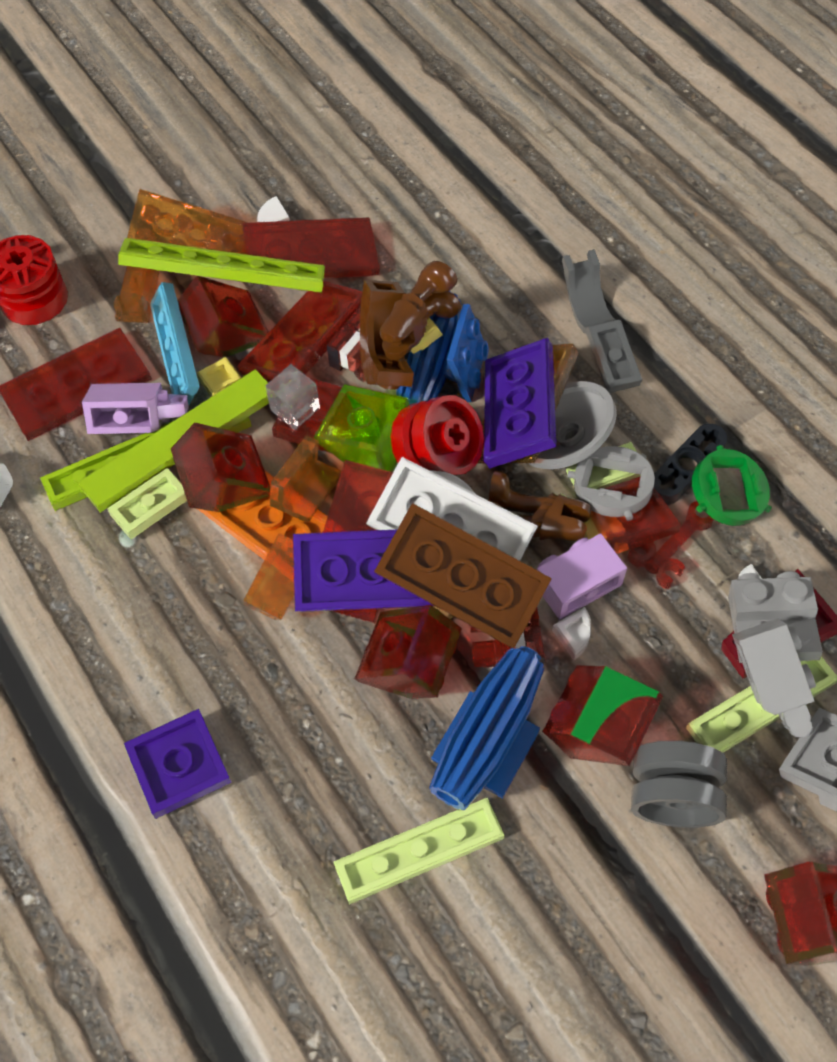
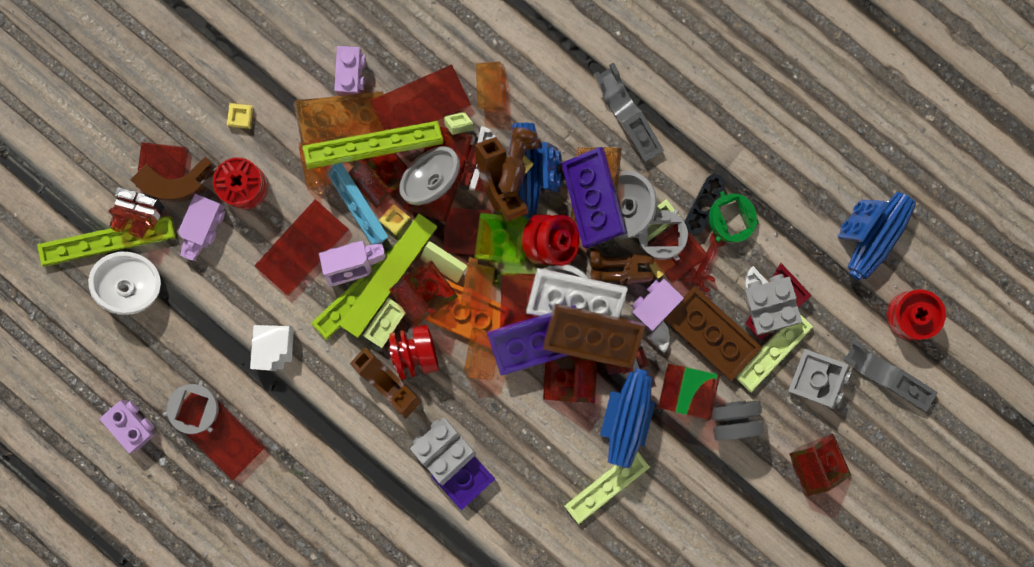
camera: 20 degrees left, 25 degrees up
white tile [257,196,290,236] -> none
clear brick [265,364,320,429] -> none
light grey hinge [732,618,816,739] -> none
none -> light yellow tile [227,103,253,129]
none -> lavender brick [334,46,366,98]
none -> reddish brown arch [350,347,422,419]
none -> red wheel [389,324,439,380]
none -> light grey dish [400,147,460,205]
none -> light grey plate [410,418,476,486]
none -> yellowish green tile [420,241,467,283]
none -> yellowish green tile [444,112,474,135]
none -> clear orange hinge [476,61,507,111]
none -> reddish brown plate [663,286,762,381]

